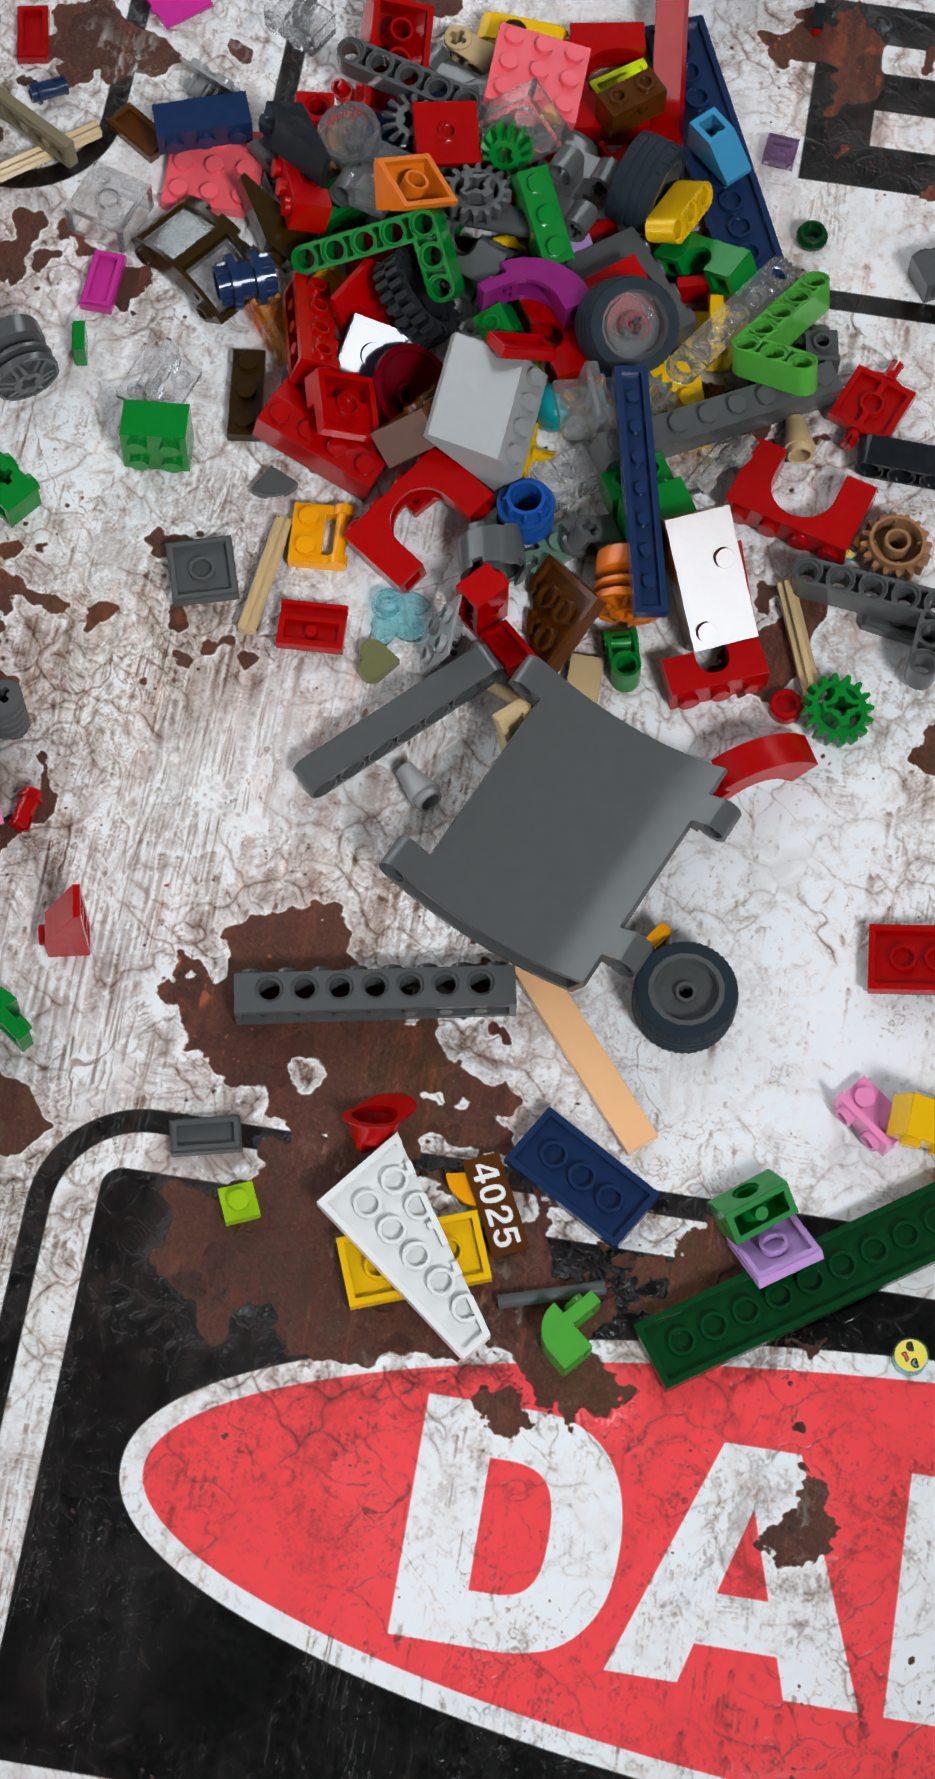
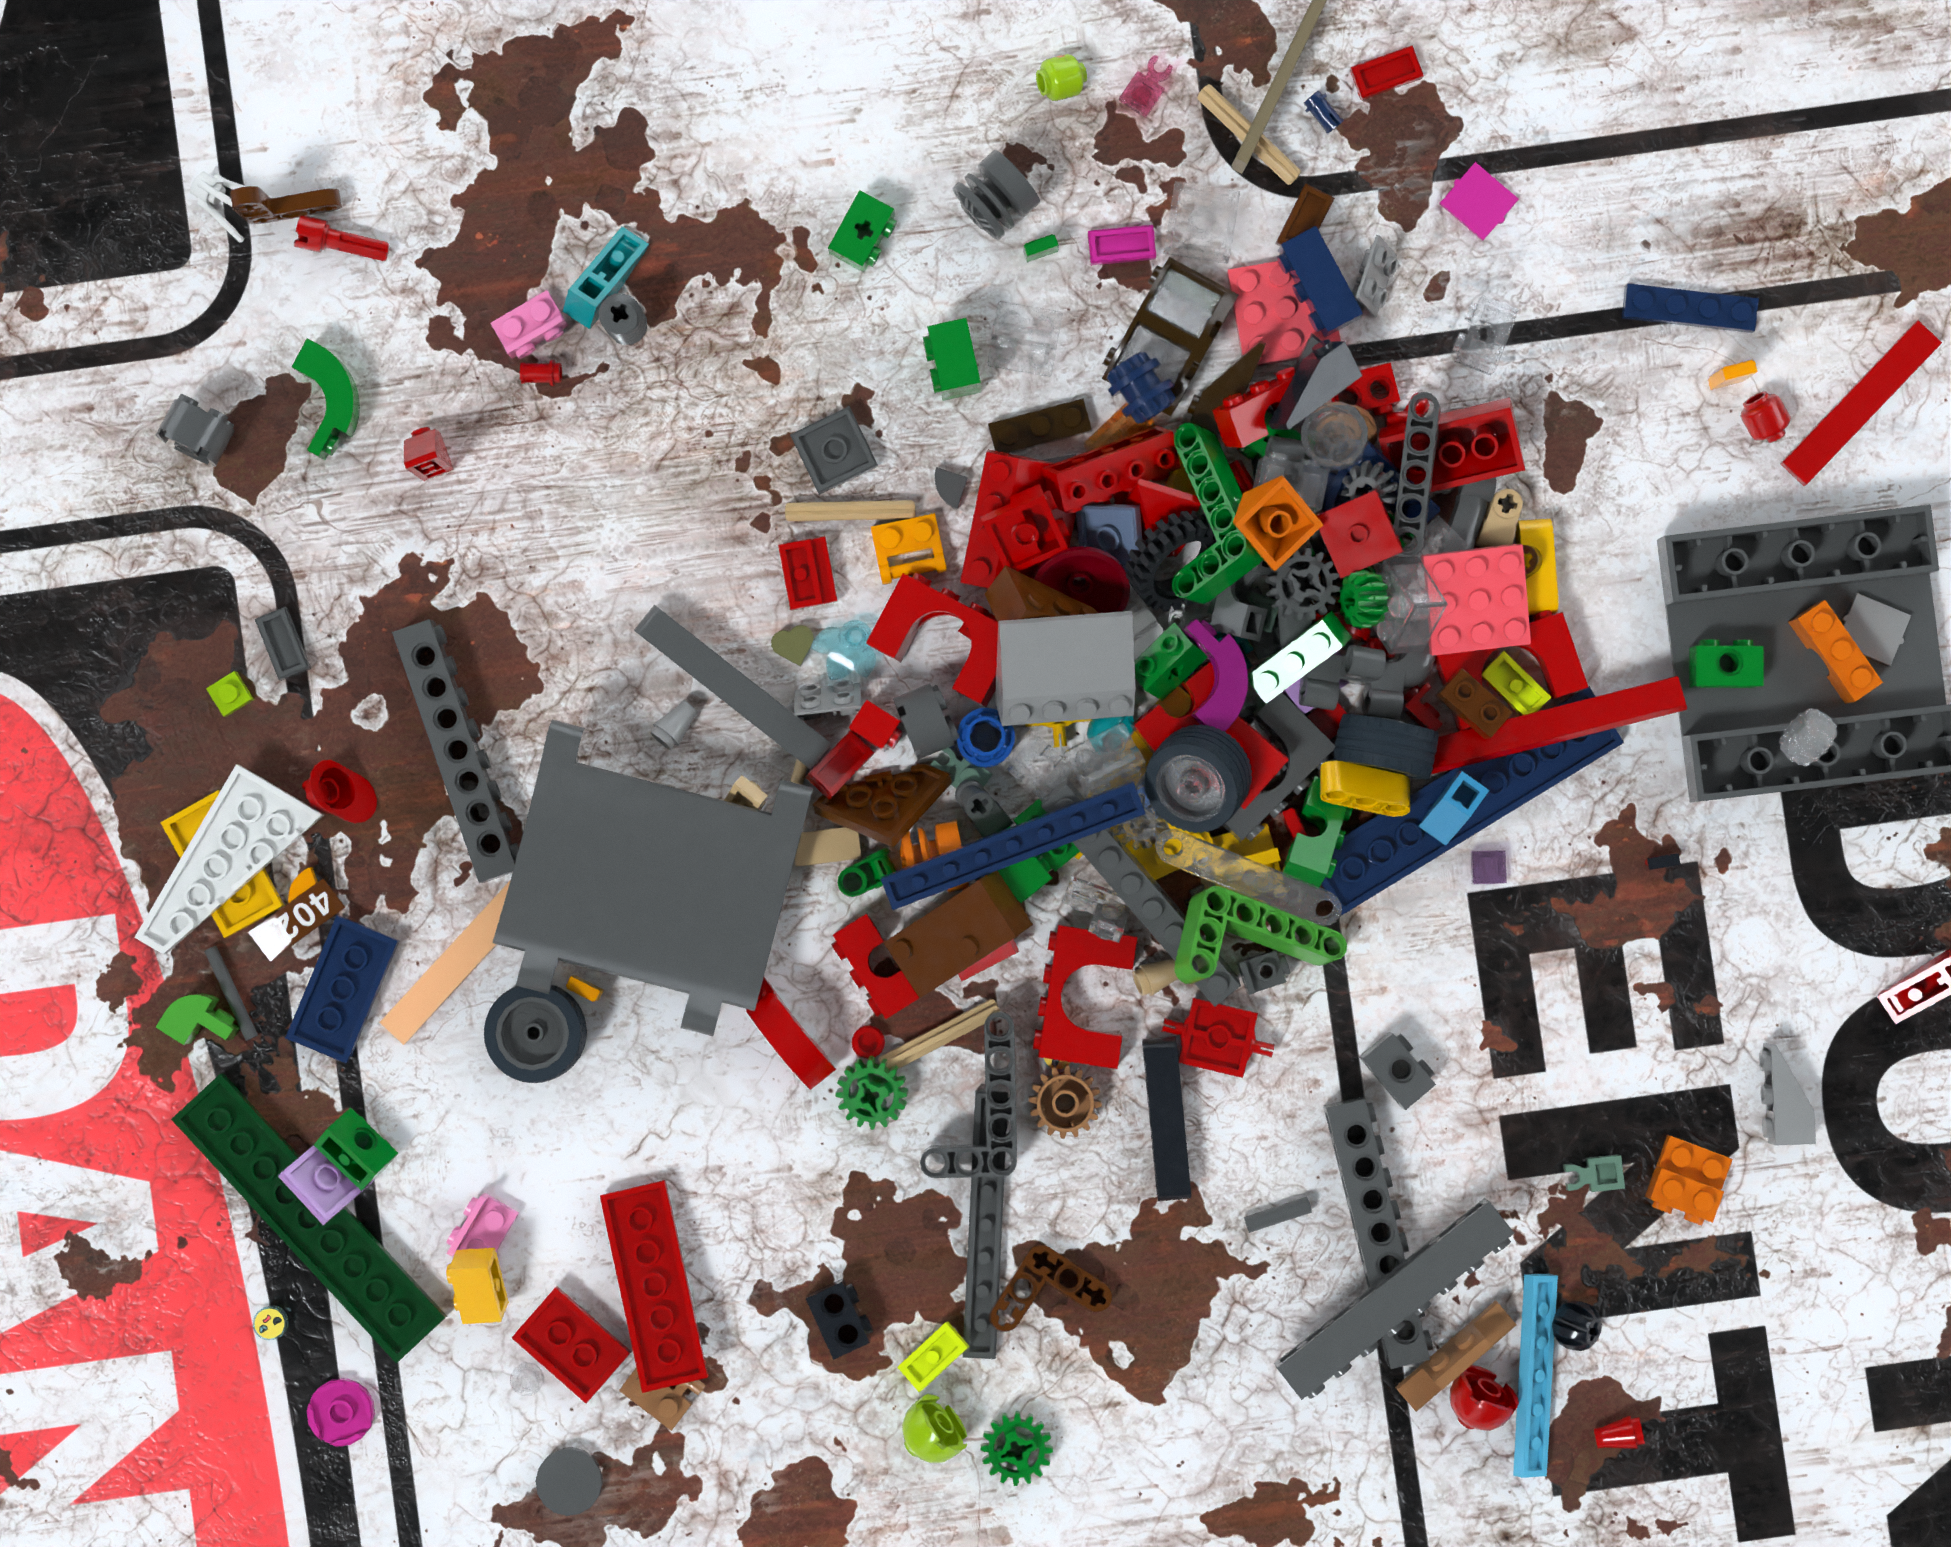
camera: 80 degrees right, 20 degrees up
red tile [485,331,557,362] -> none
dark green plate [796,220,828,252] -> none

